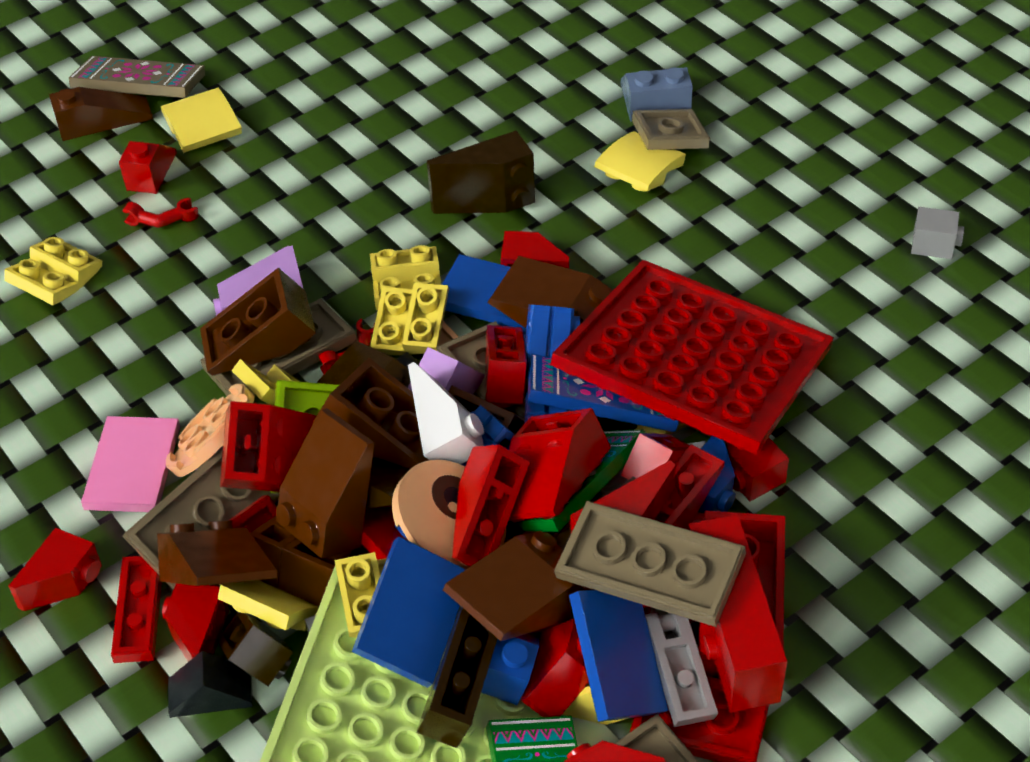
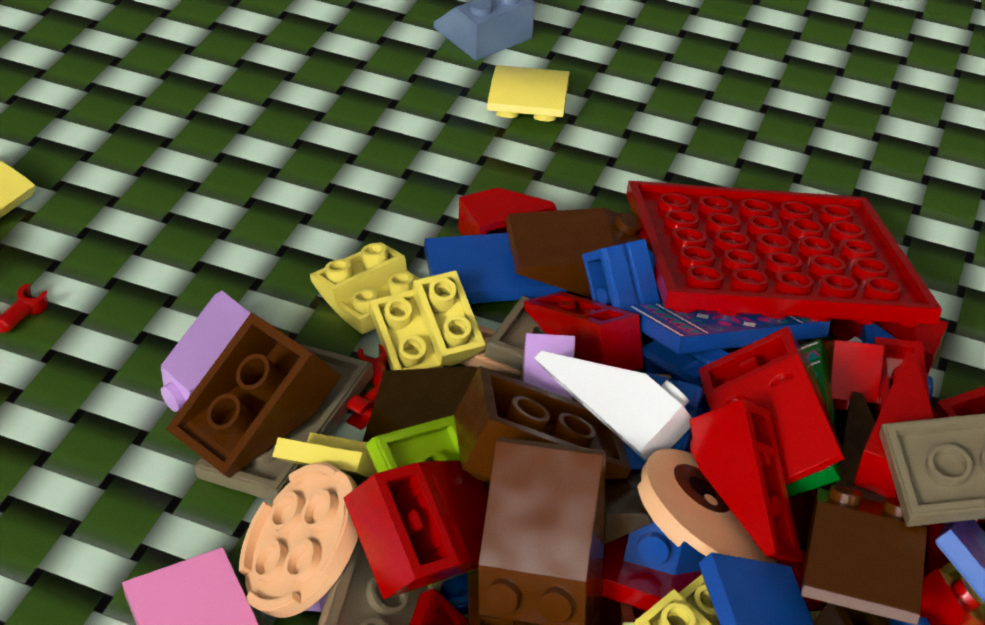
camera: 35 degrees left, 5 degrees down
dark brown slope [427,131,535,214] -> none
dark tan tile [632,109,710,150] -> none
light grey brick [911,206,964,259] -> none

